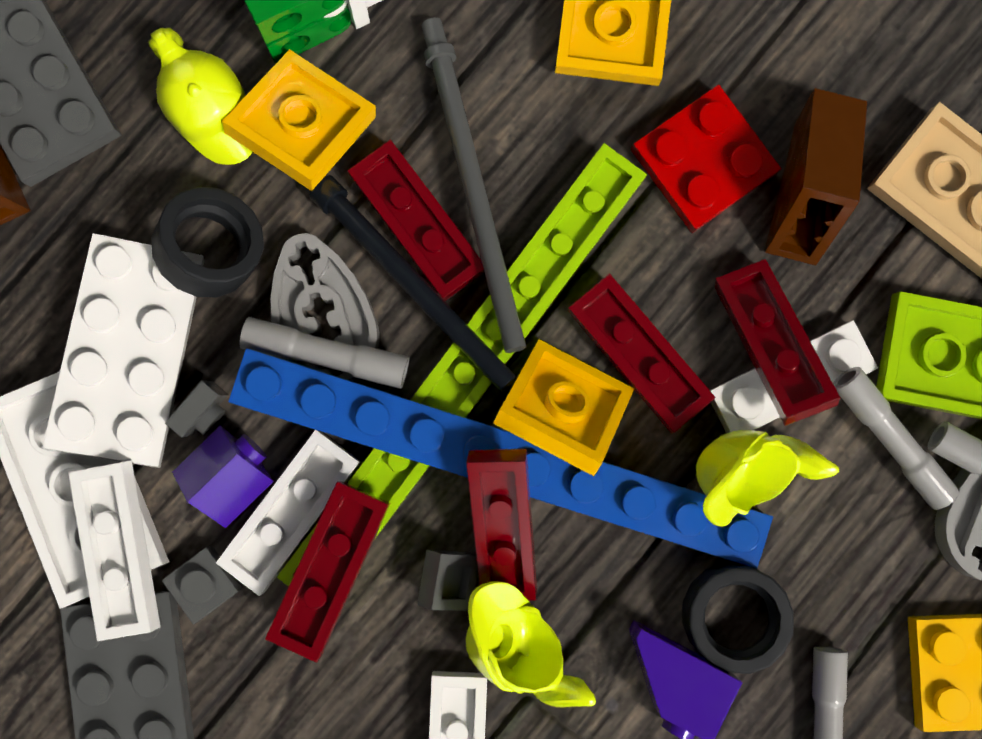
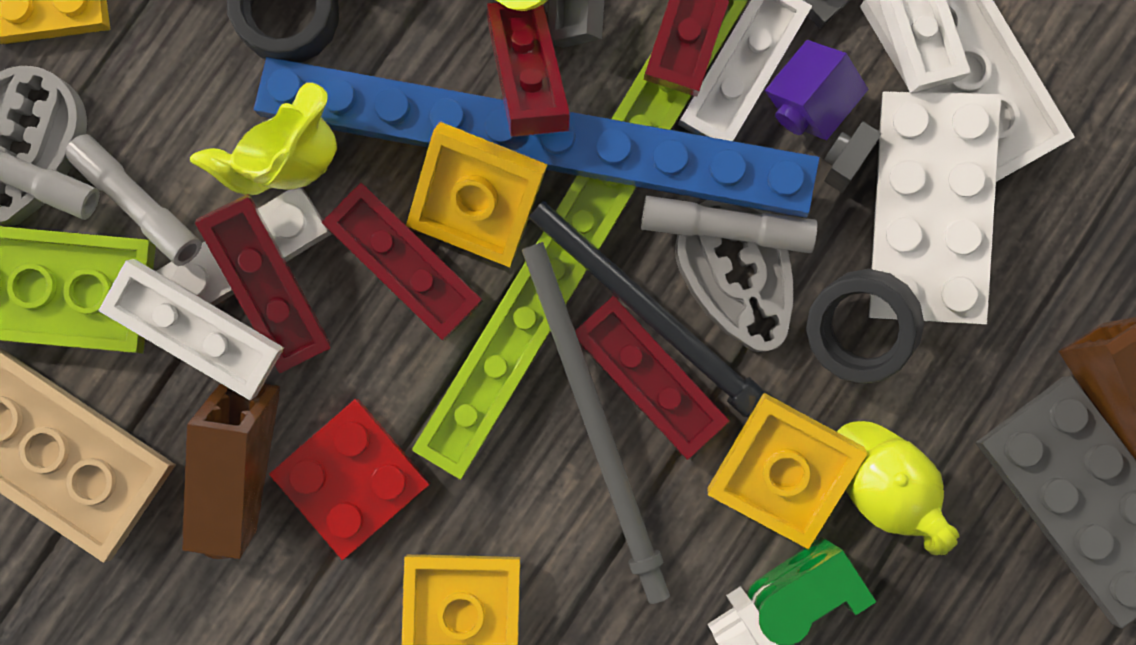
camera: 170 degrees right, 0 degrees up
none -> white plate [99,259,284,400]

